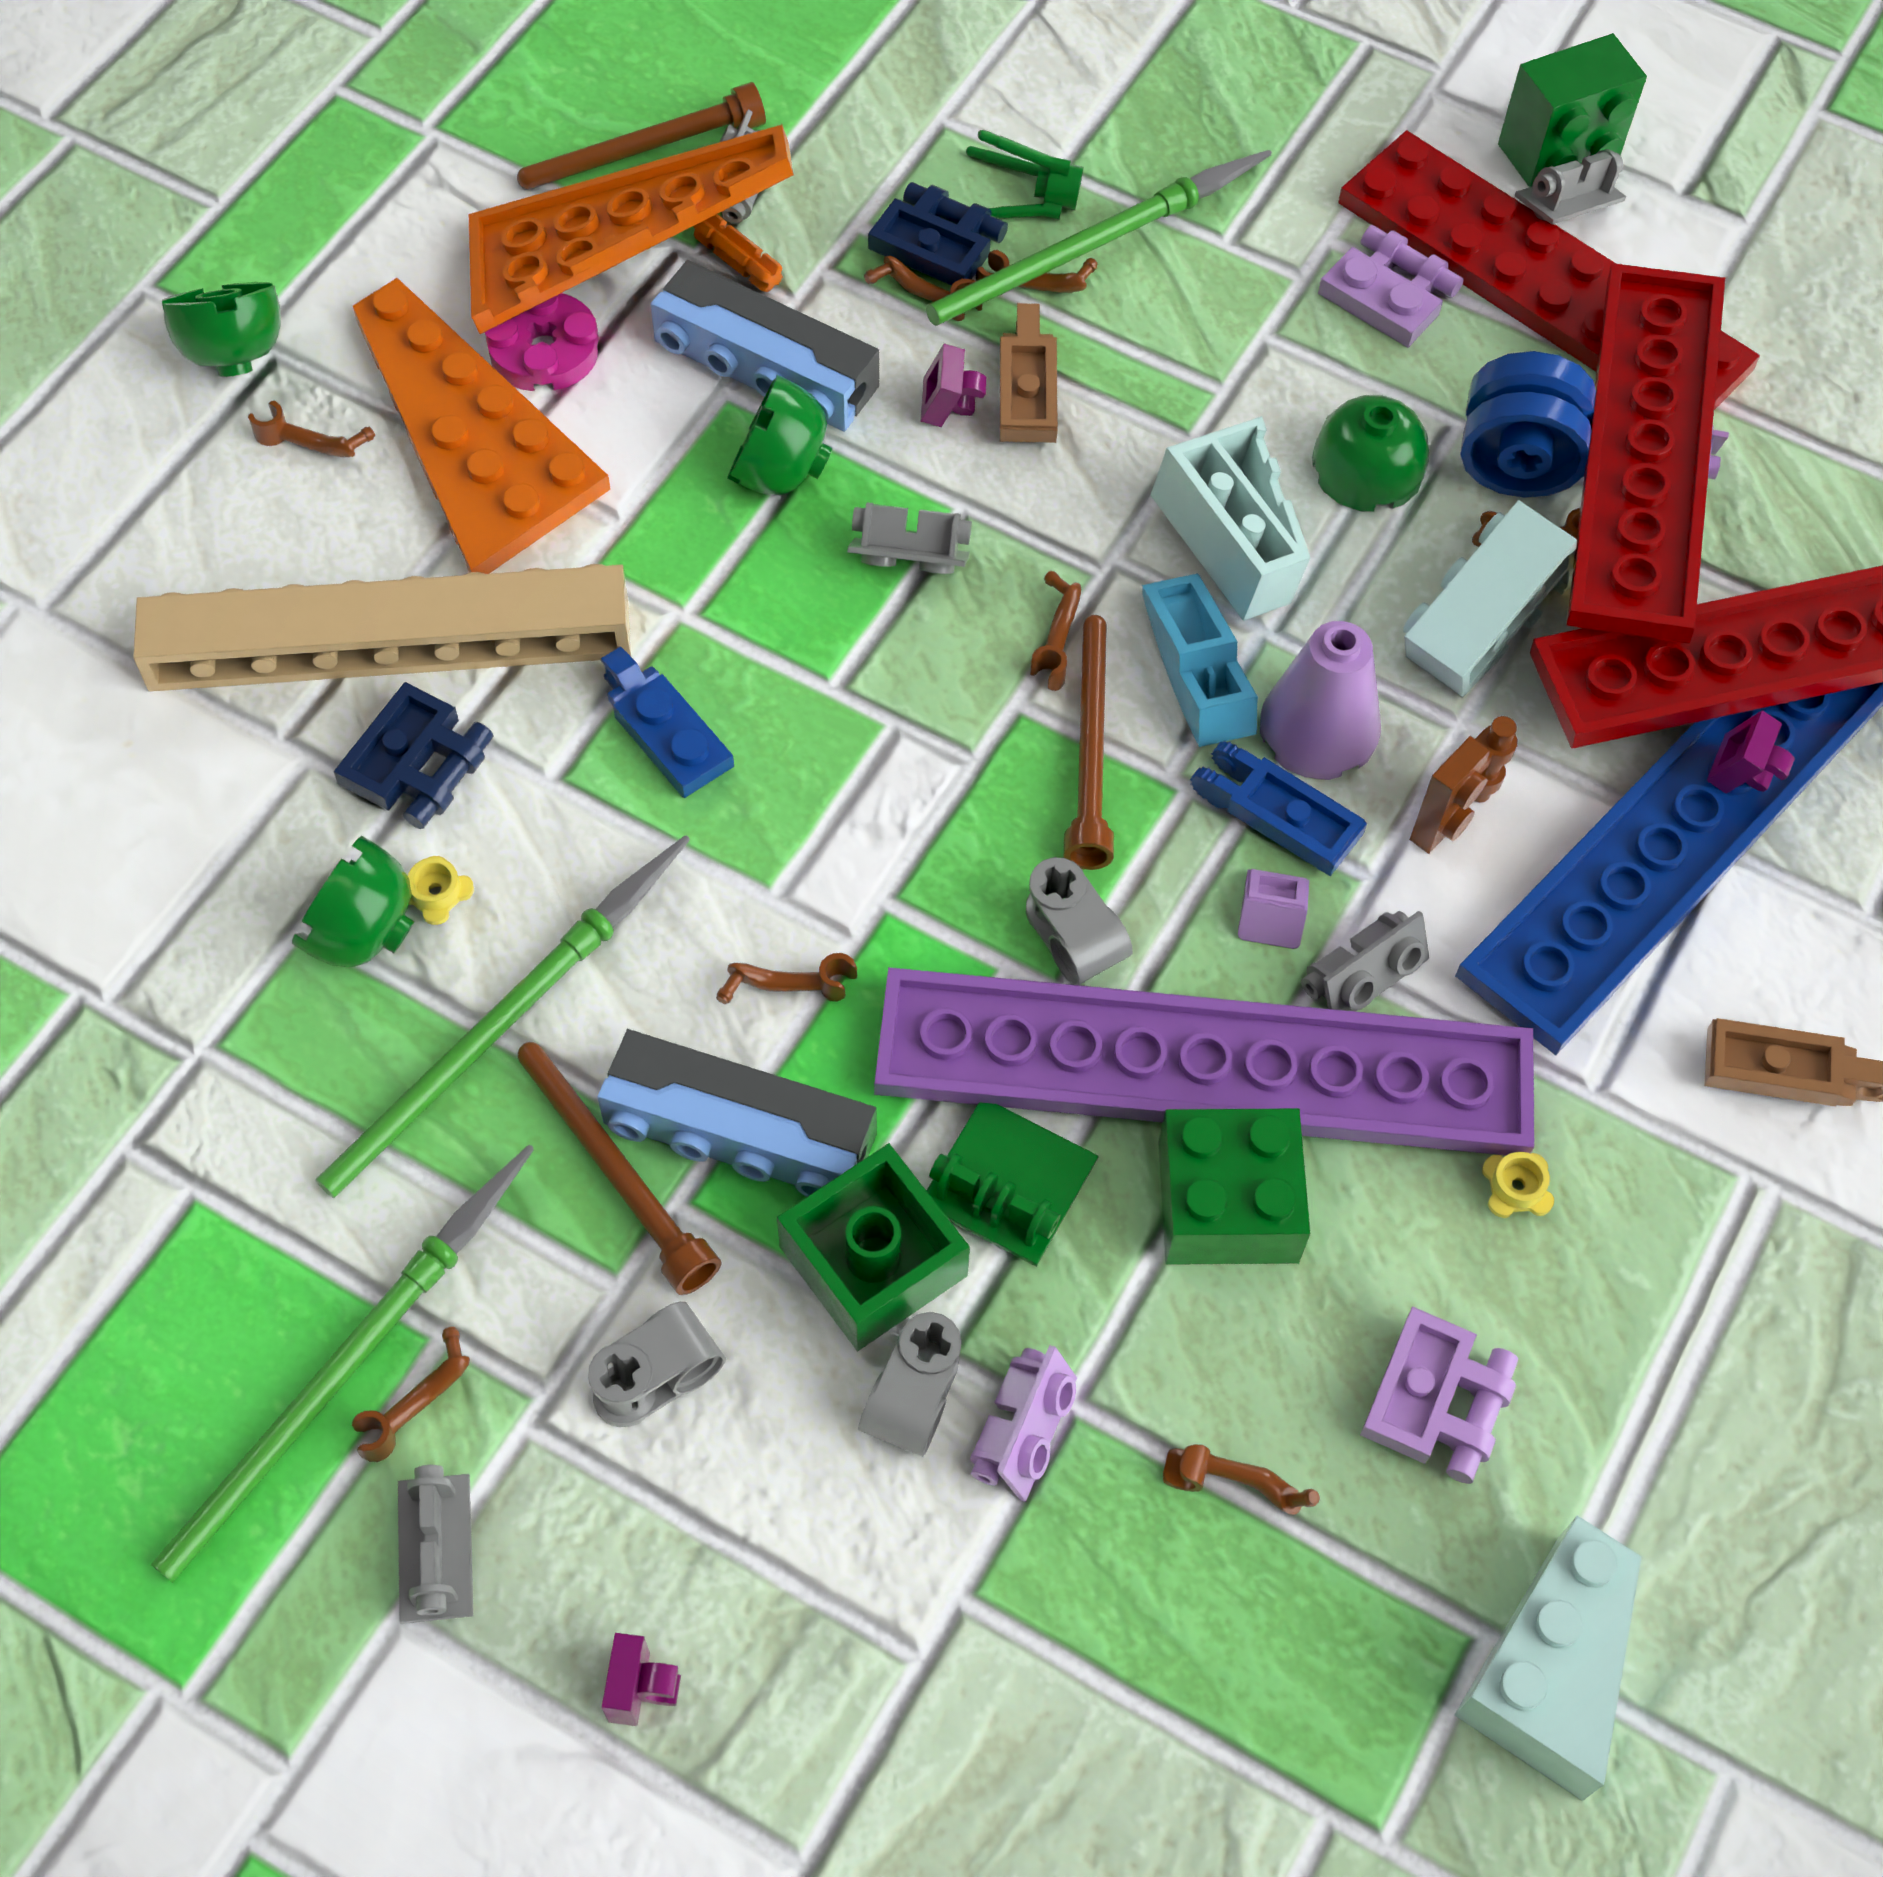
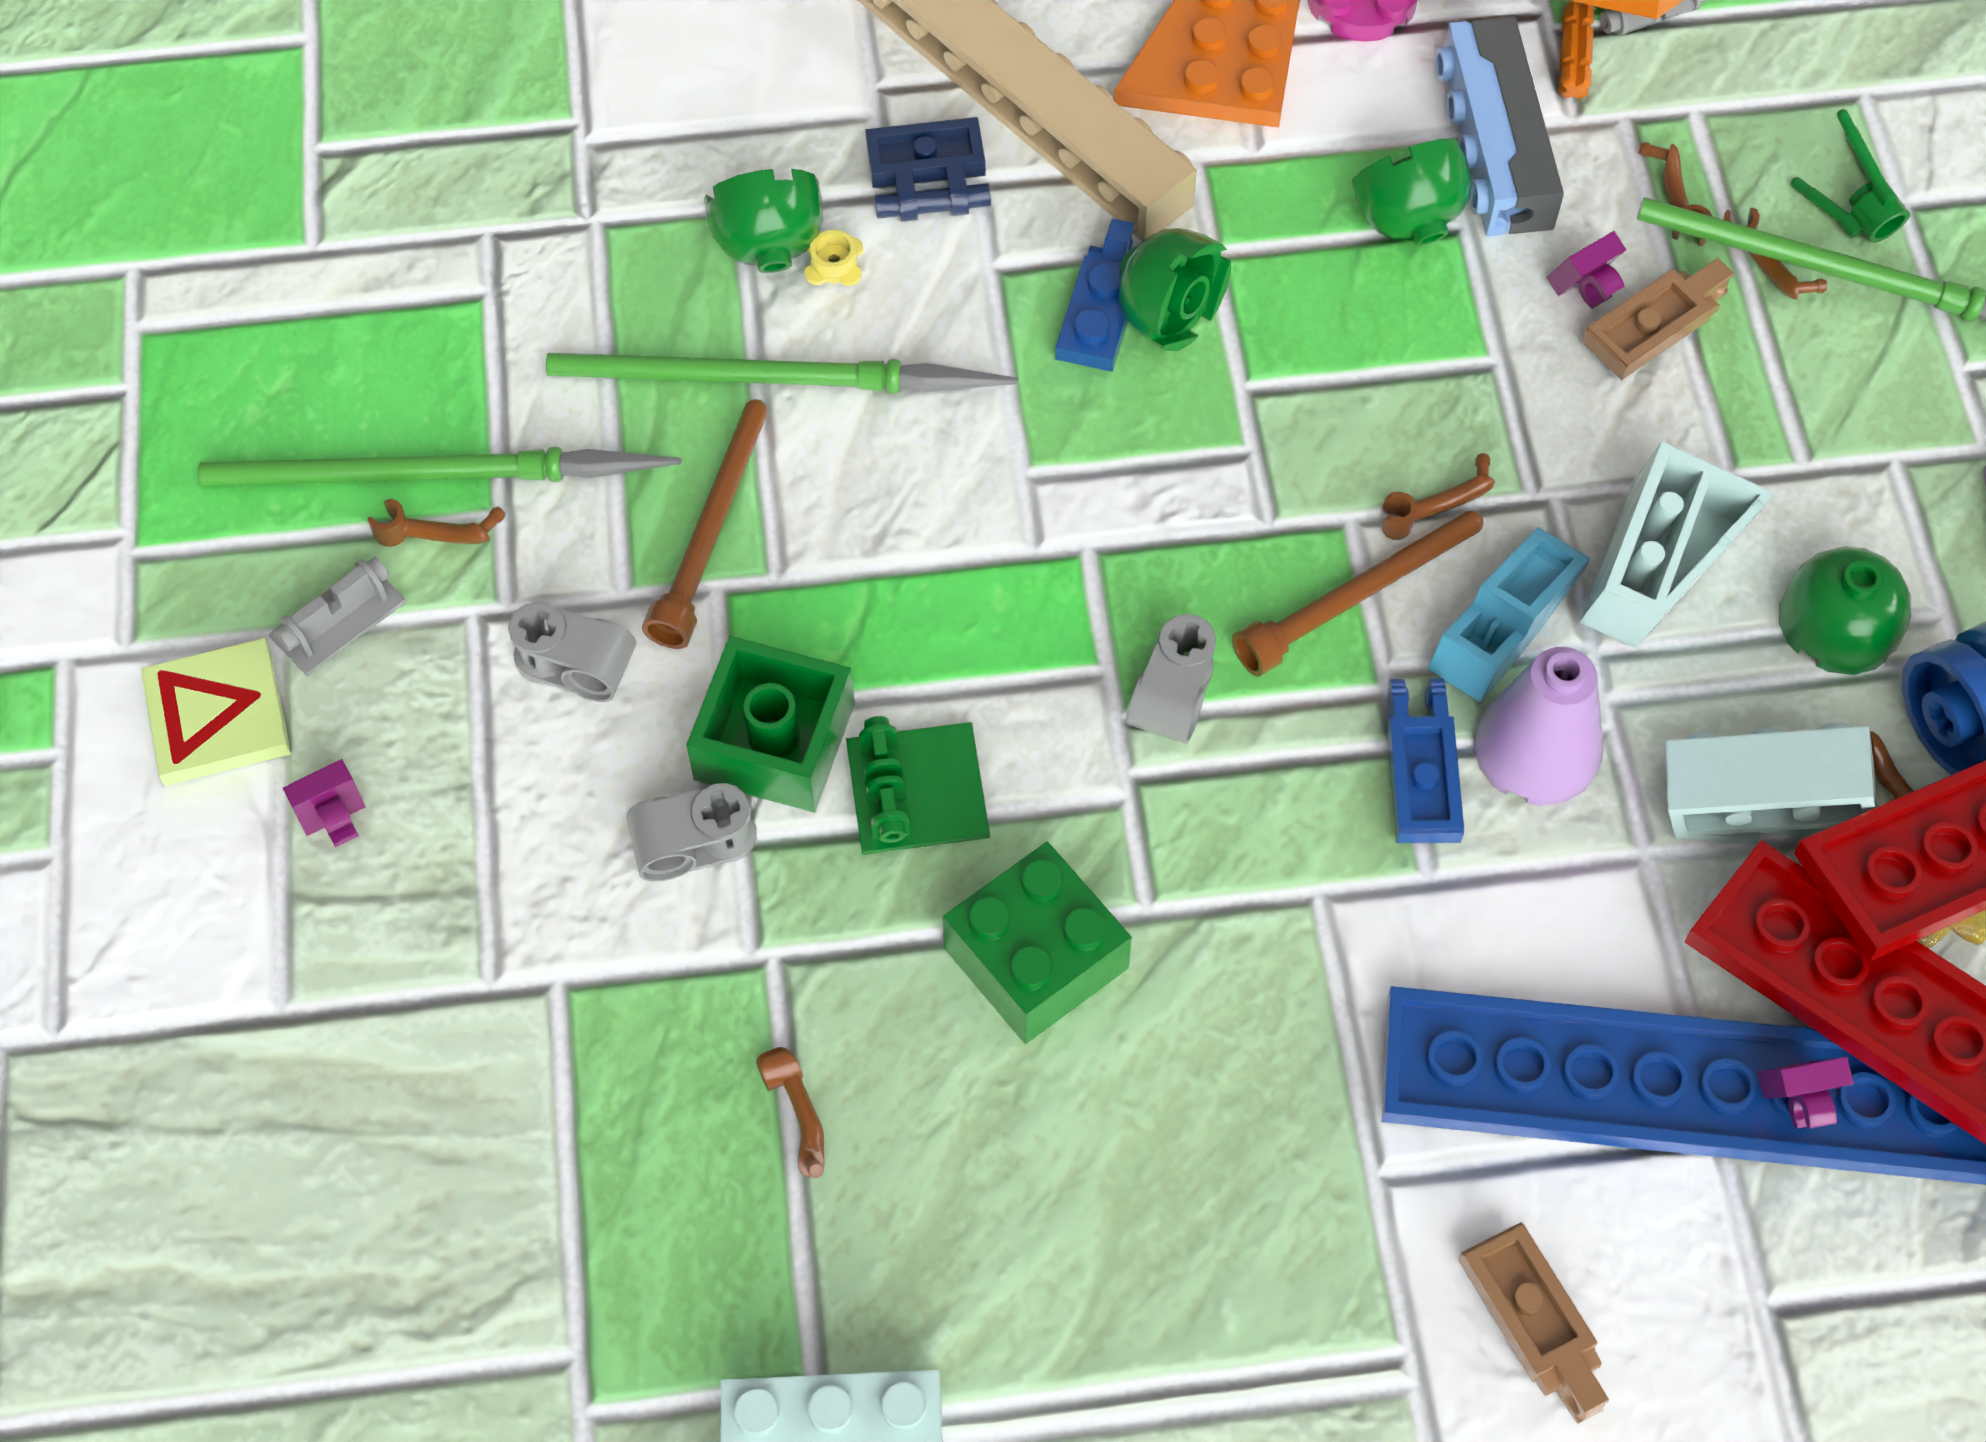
camera: 55 degrees right, 0 degrees up
piece [597,1029,877,1197] -> none
dark orange piece [716,953,857,1004] -> none
light grey hinge [847,502,972,574] -> none
dark blue plate [868,182,1008,286] -> none
medium lavender plate [874,967,1534,1155] -> none
lavender hinge [970,1345,1077,1502] -> none
lavender slope [1238,869,1309,949] -> none
light grey hinge [1301,911,1430,1012] -> none
lavender plate [1360,1306,1518,1484] -> none
dark orange plate [1409,716,1518,854] -> none
light yellow plate [1482,1152,1554,1218] -> none
none -> yellowish green tile [141,638,291,786]
none -> green cylinder [1119,228,1231,351]

